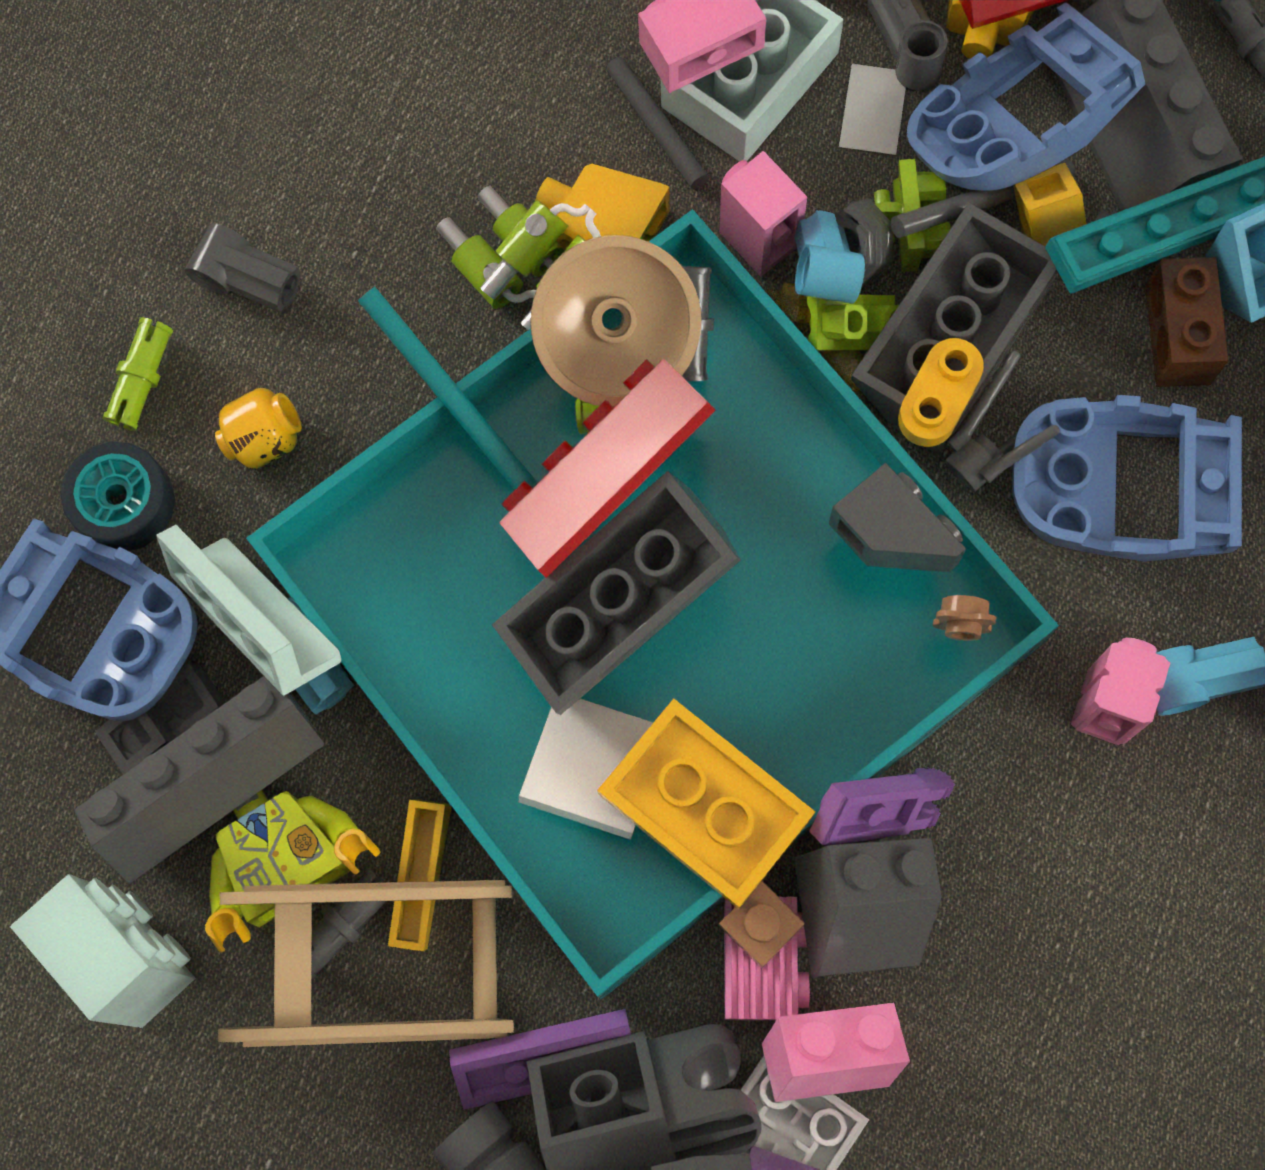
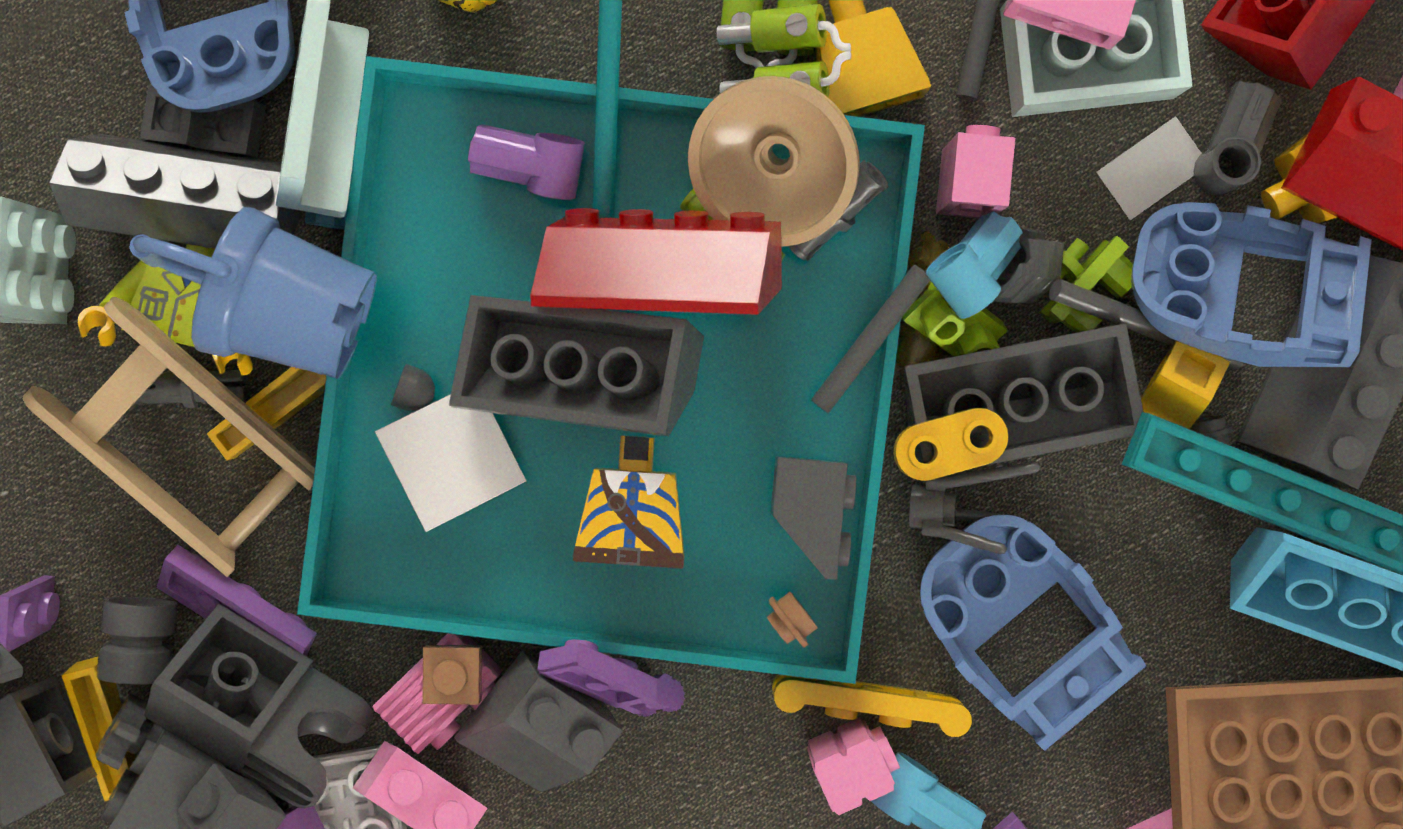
camera: 40 degrees right, 15 degrees up
yellow plate [597,698,816,909] -> none
reddish brown brick [1145,257,1229,387] -> none
none -> medium blue piece [129,207,377,379]
none -> dark grey hinge [391,364,435,411]
none -> medium lavender piece [468,124,585,200]
none -> torso [573,436,684,569]
none -> yellow plate [772,674,972,737]
none -> dark grey bar [811,265,930,414]

